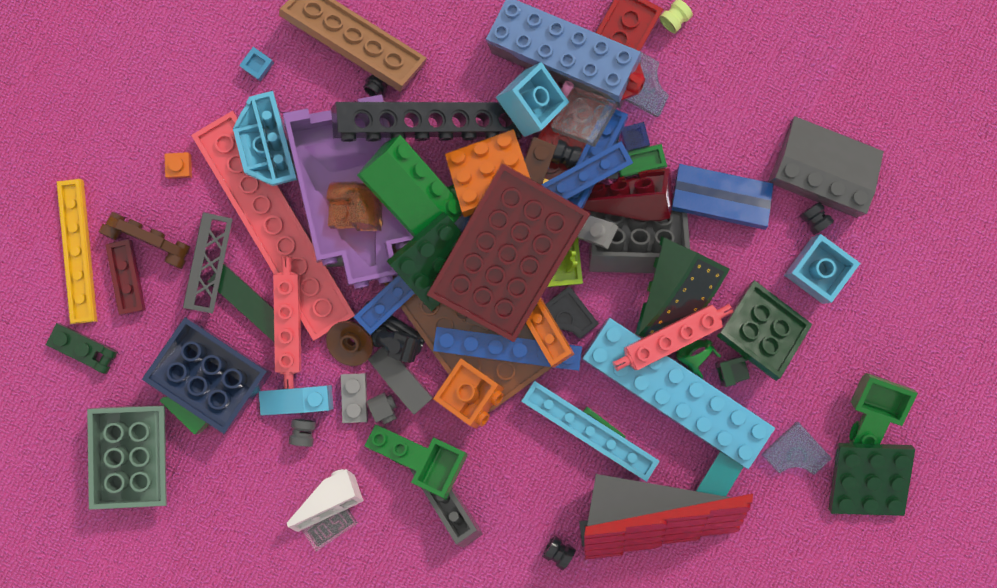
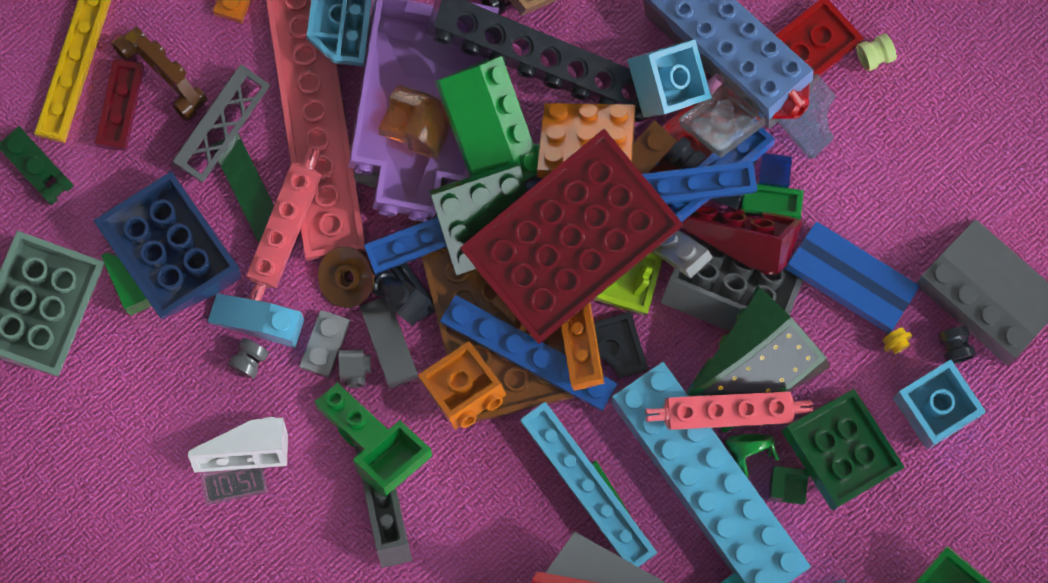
camera: 20 degrees right, 10 degrees down
none -> yellow plate [882,327,912,354]

